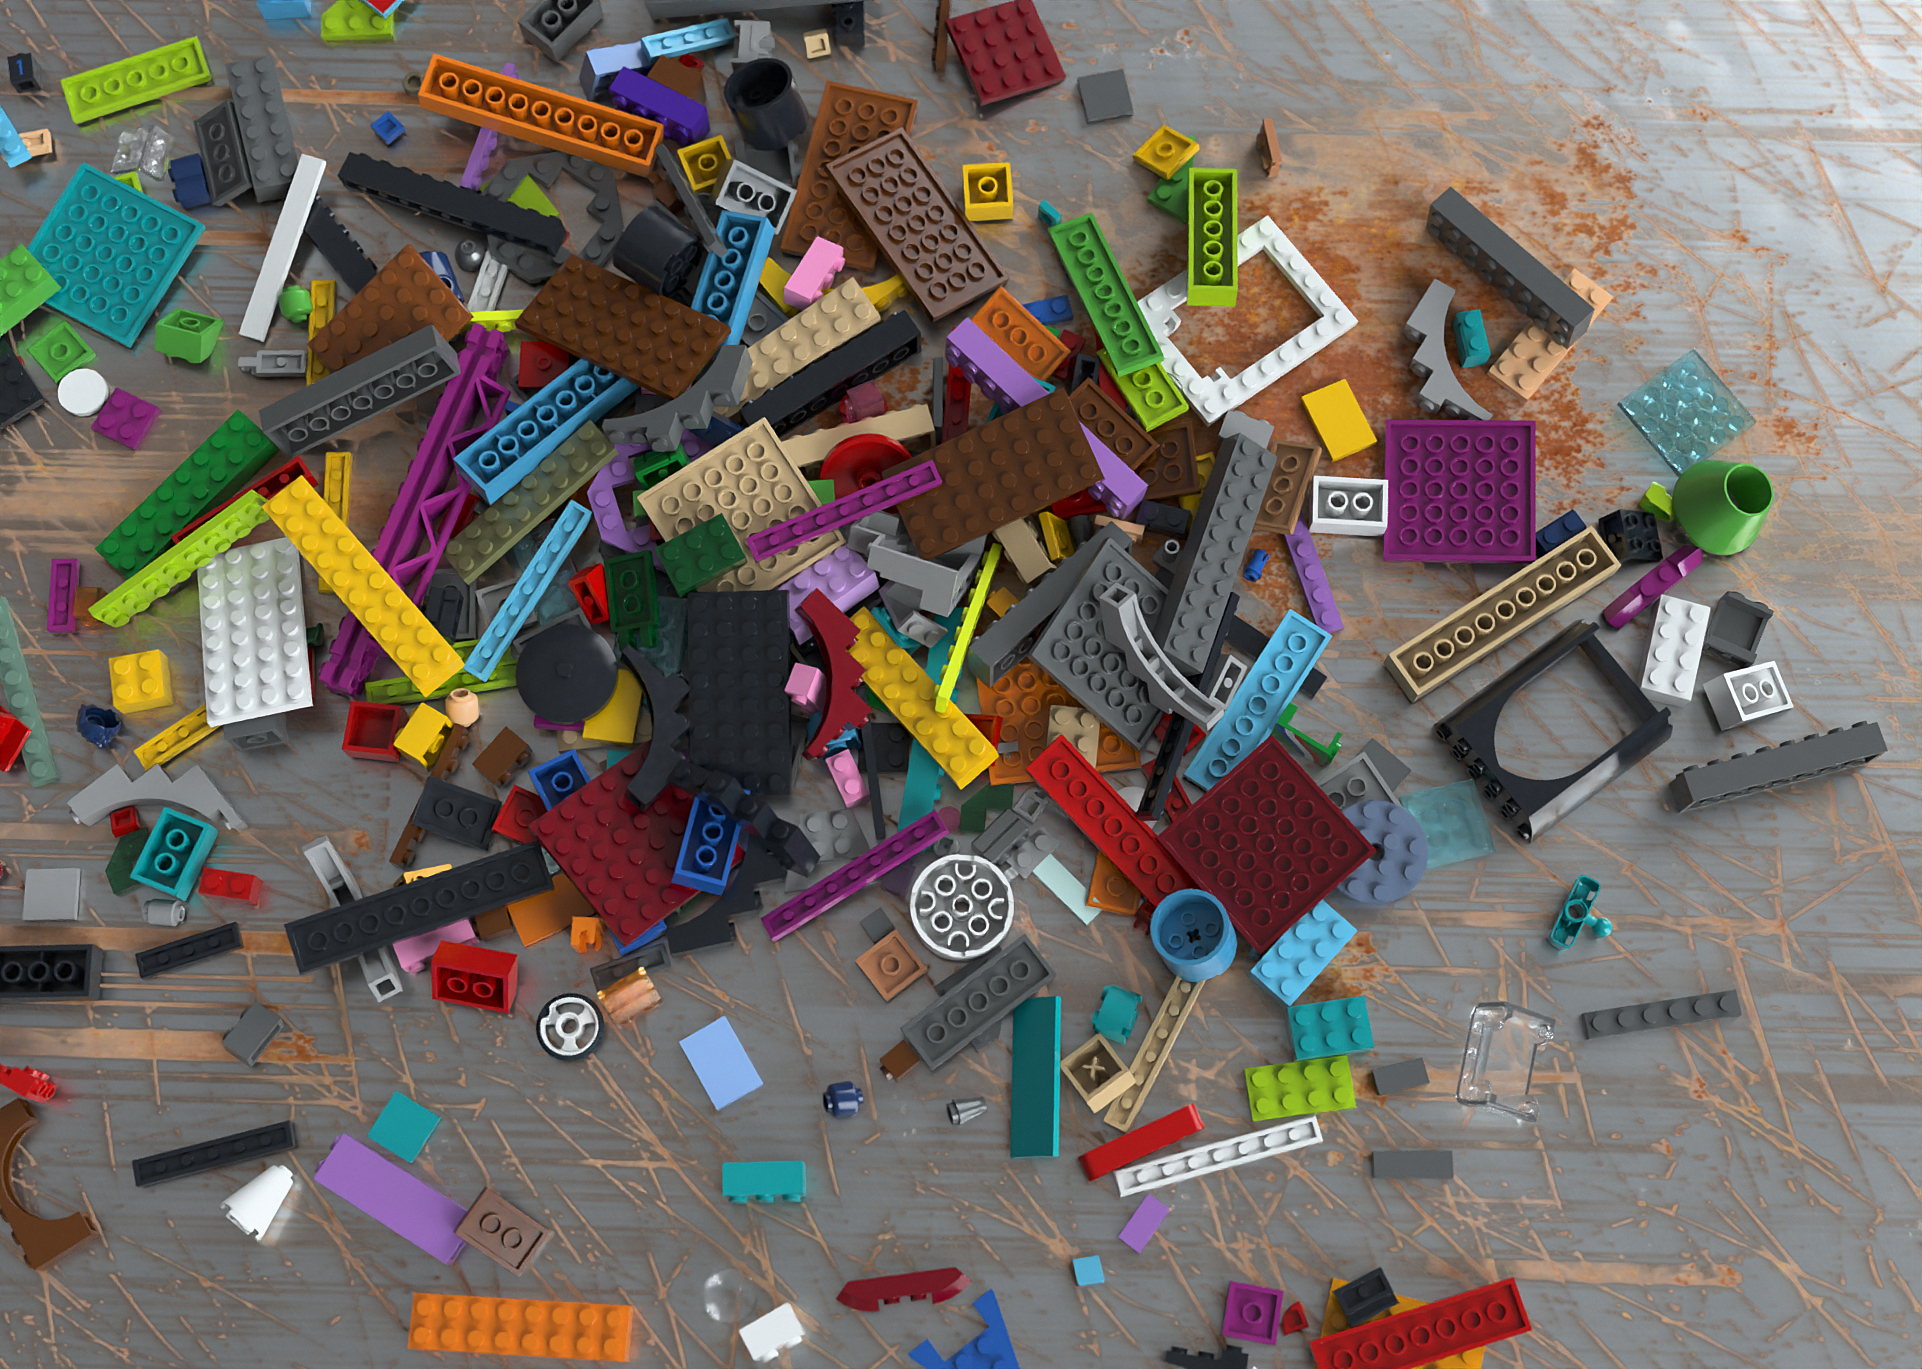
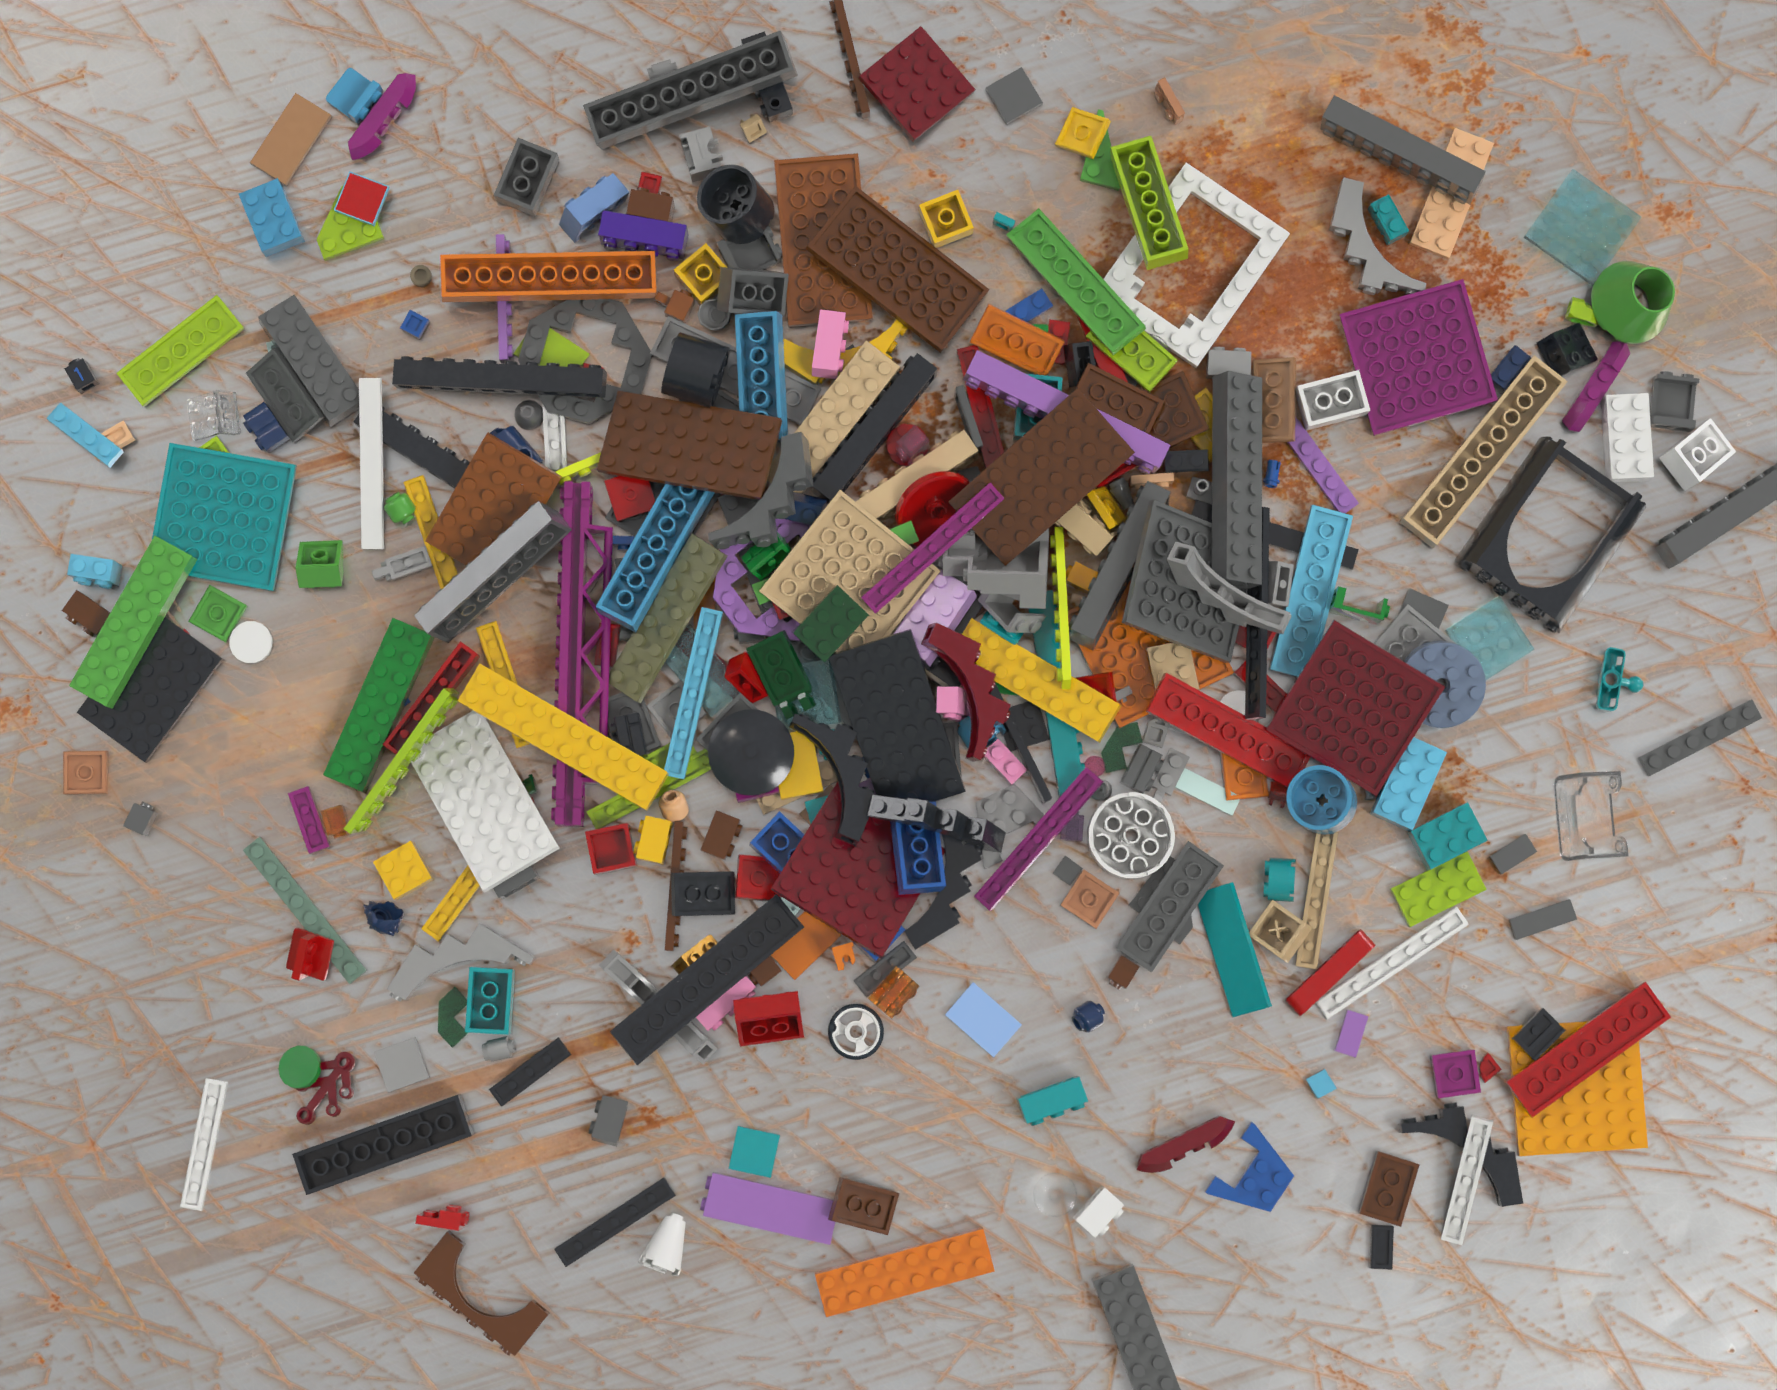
camera: 25 degrees left, 10 degrees up
magenta plate [91,387,161,451] -> none
red tile [109,805,140,838] -> none
red brick [198,867,263,906] -> none
medium azure plate [640,18,735,62] -> none
dark grey plate [655,143,728,258] -> none
dark grey cone [946,1096,987,1125] -> none
yellow tile [1301,379,1377,462] -> none

